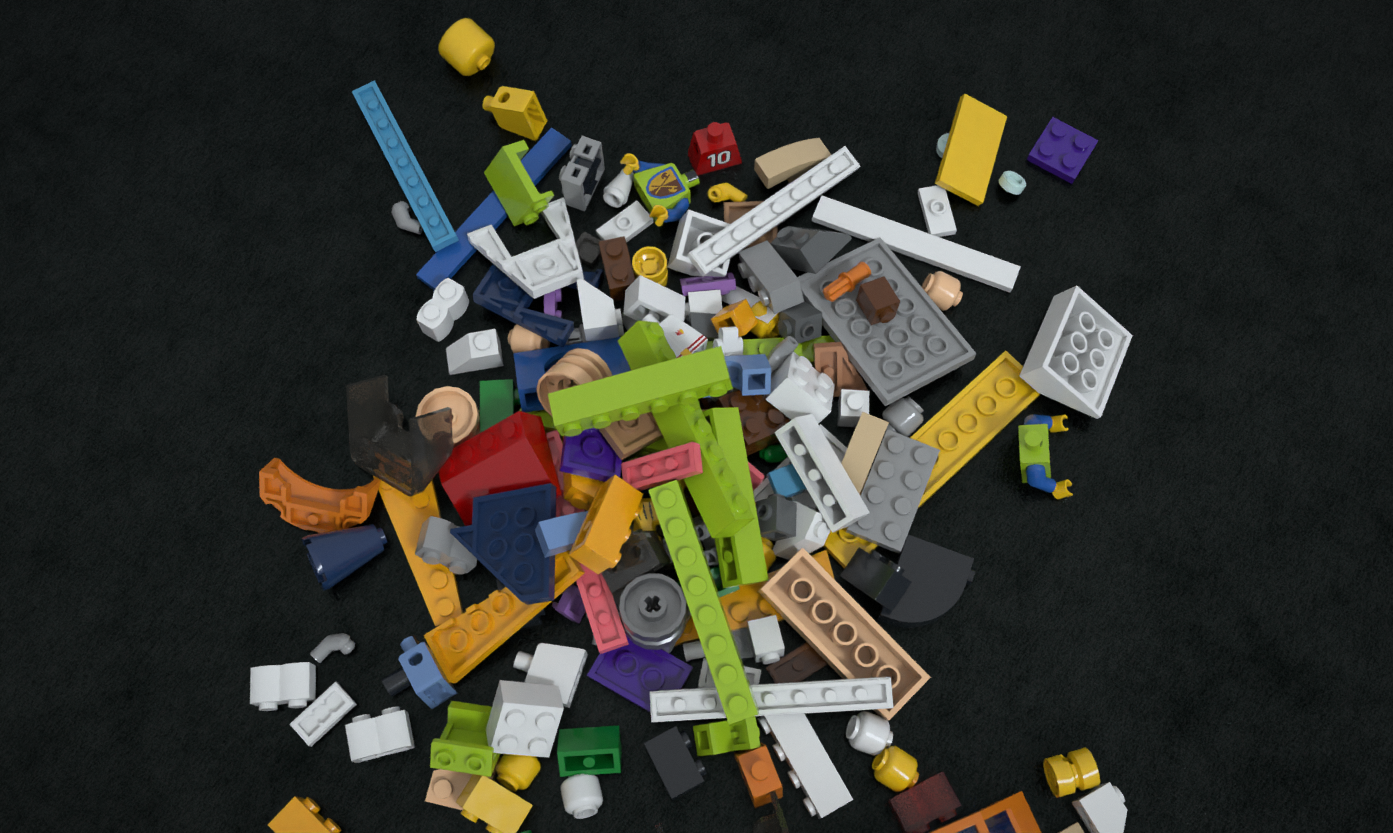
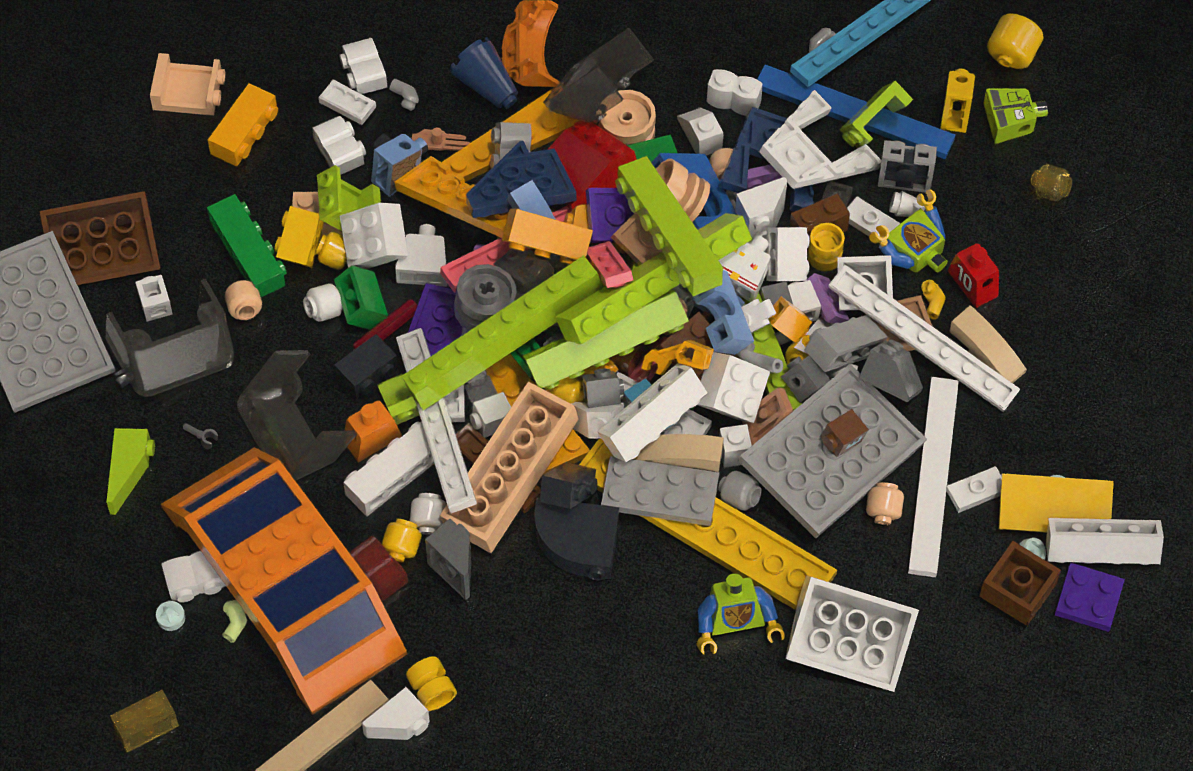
camera: 75 degrees right, 10 degrees down
orange axle [823,262,871,302] -> none
none -> dark red axle [353,299,418,350]
none -> nougat piece [412,128,470,151]
none -> dark grey slope [425,519,471,600]
none -> light orange piece [641,340,714,375]
none -> reddish brown brick [980,541,1061,626]
none -> lime torso [984,89,1048,144]
none -> clear yellow head [1031,164,1072,201]
none -> white brick [1046,518,1164,565]

